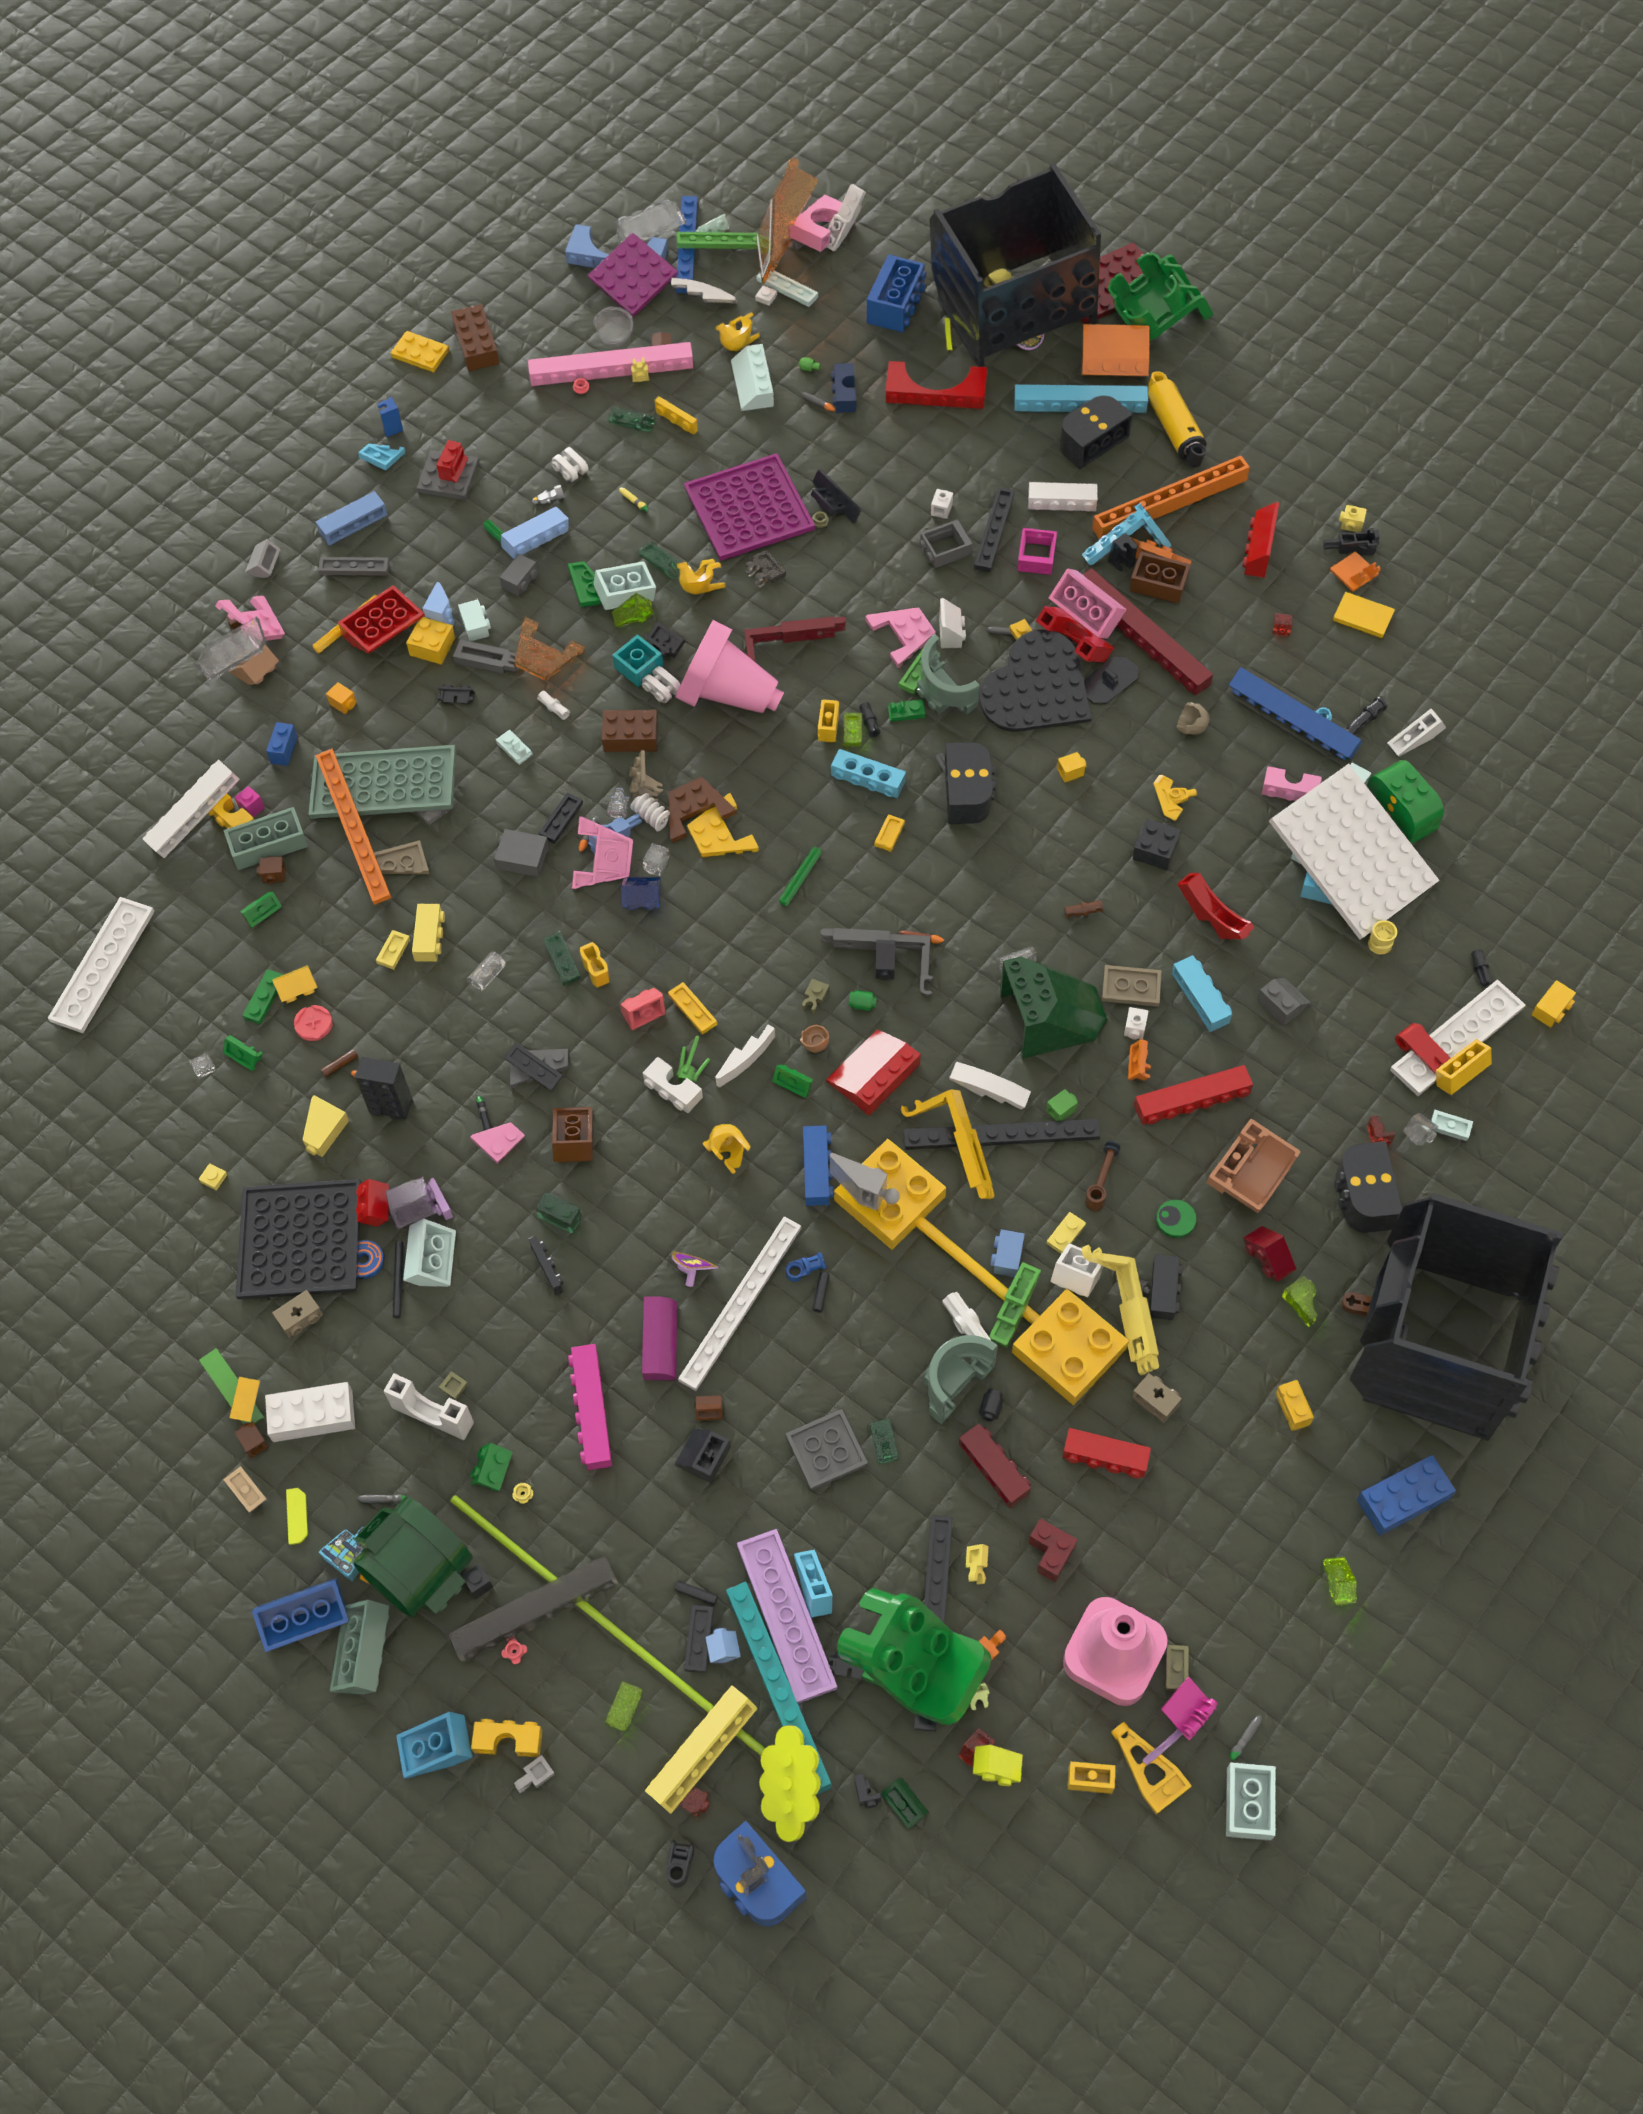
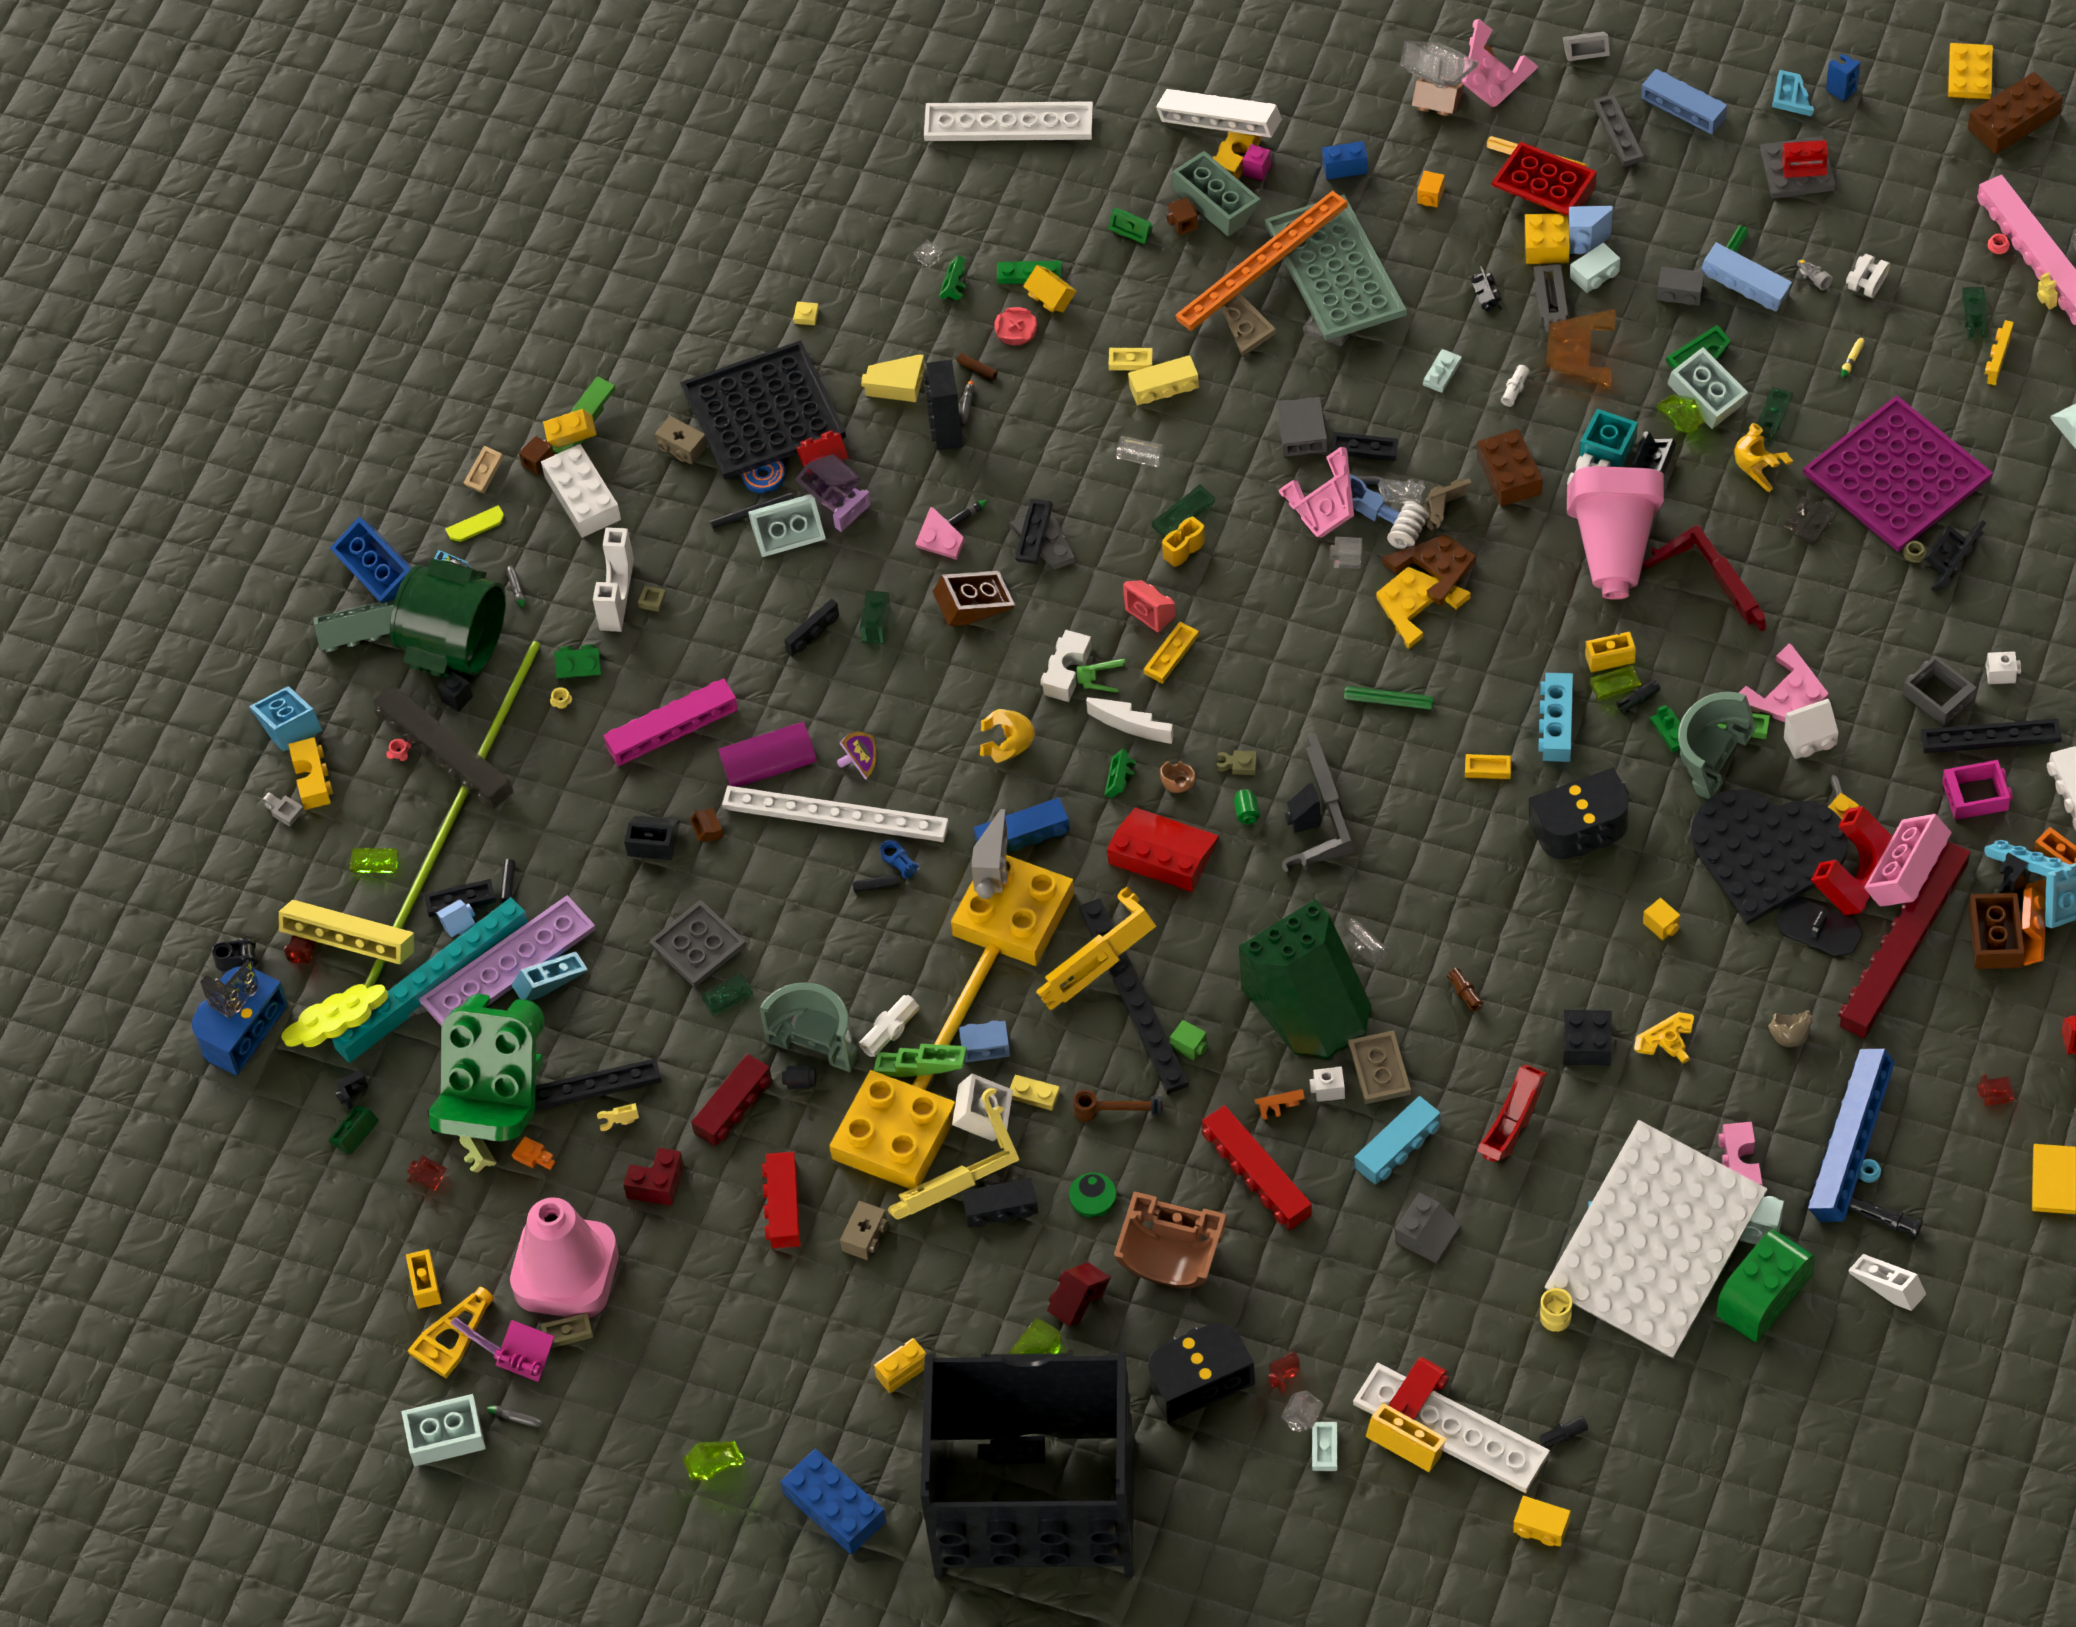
camera: 75 degrees right, 5 degrees down
clear blue slope [621,877,661,910] -> none
piece [899,930,944,944] -> none
white slope [949,1062,1031,1110] -> none
neon yellow brick [973,1745,1023,1786] -> none

